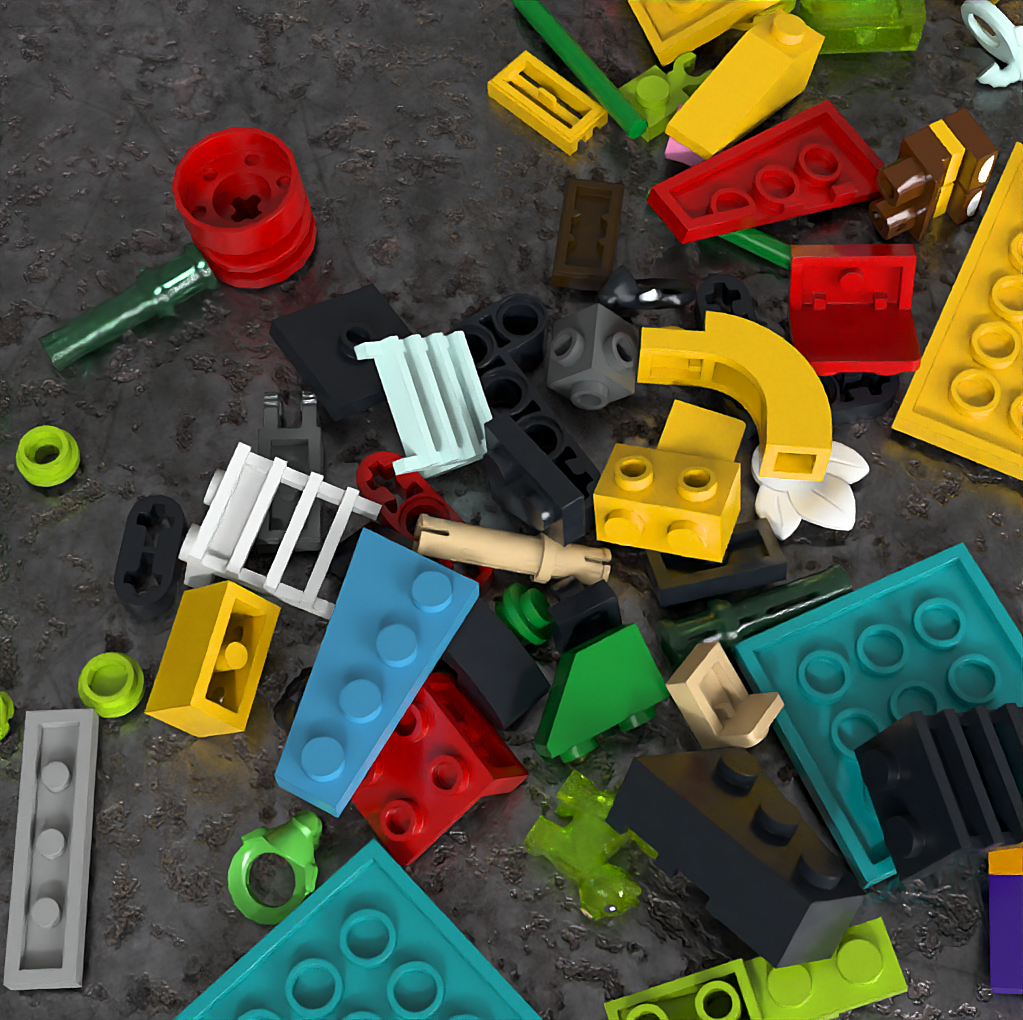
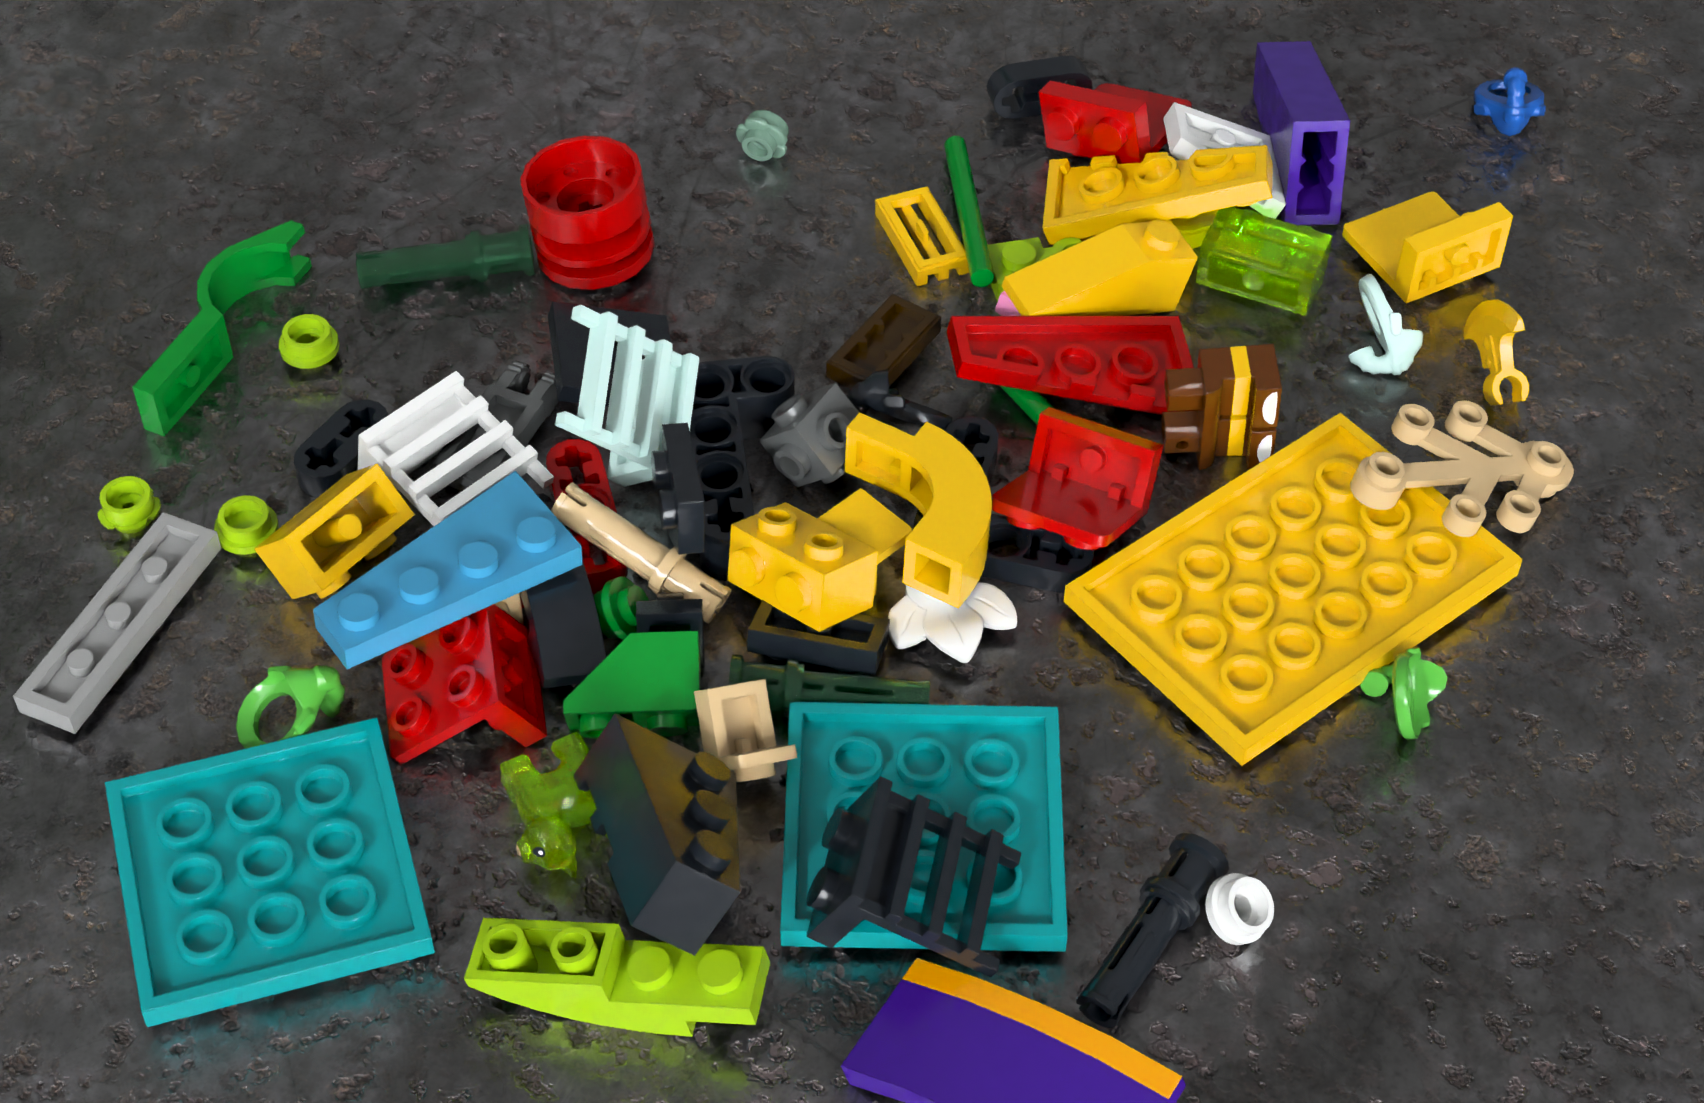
camera: 25 degrees right, 15 degrees down
none -> sand green plate [736,110,789,161]

